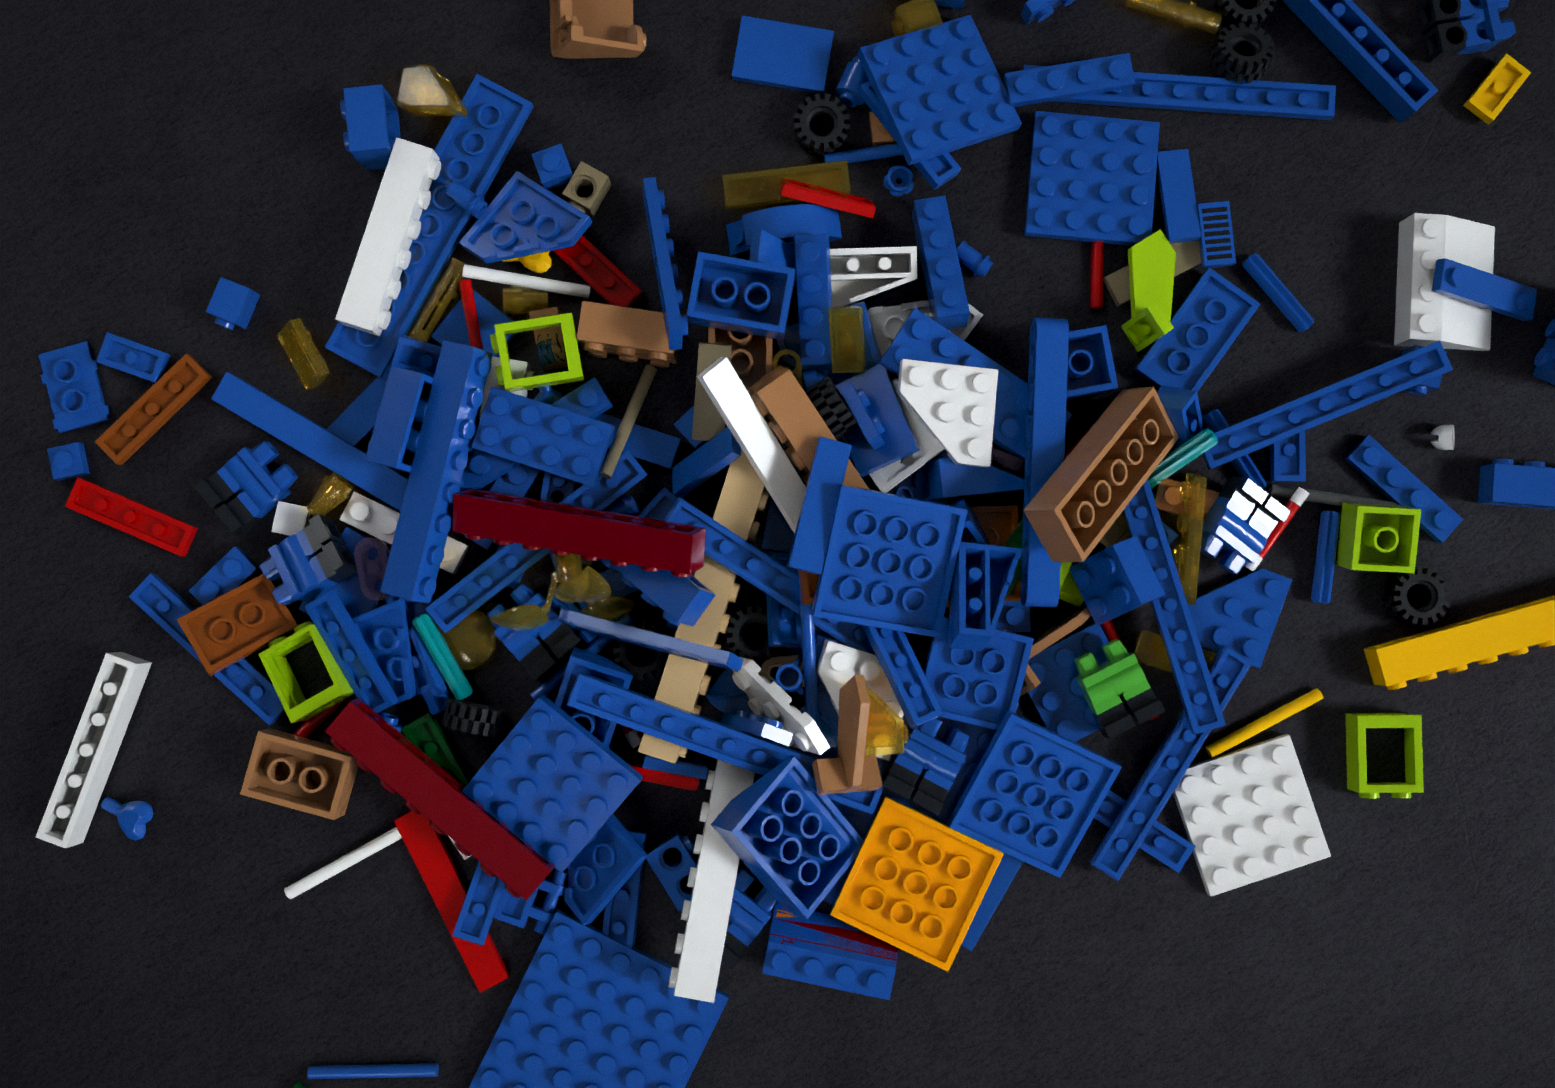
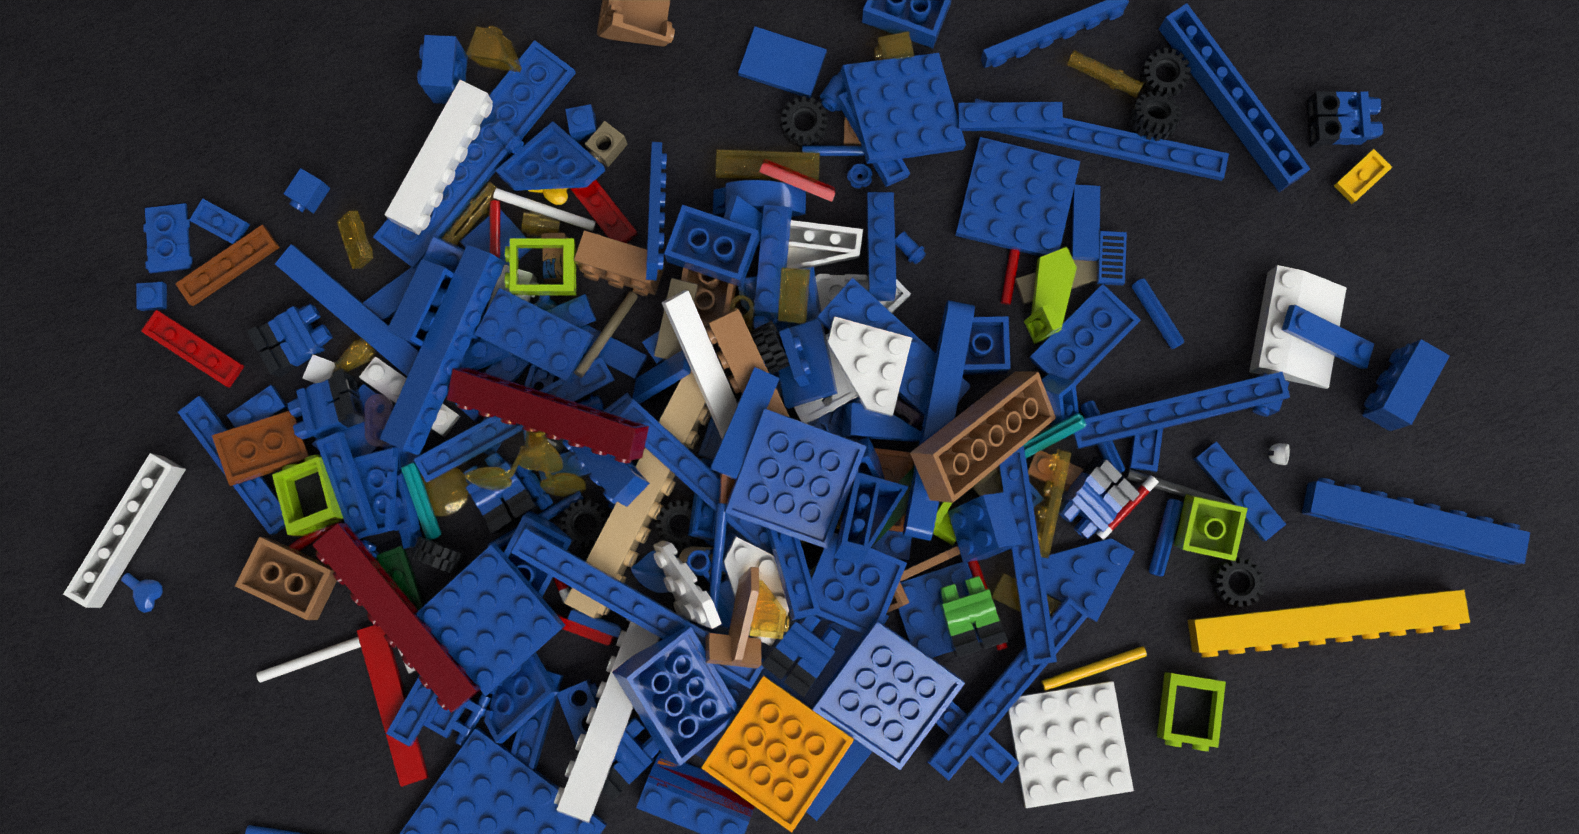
camera: 20 degrees right, 5 degrees down
blue tile [558,608,743,672] -> none
blue plate [720,710,793,746] -> none

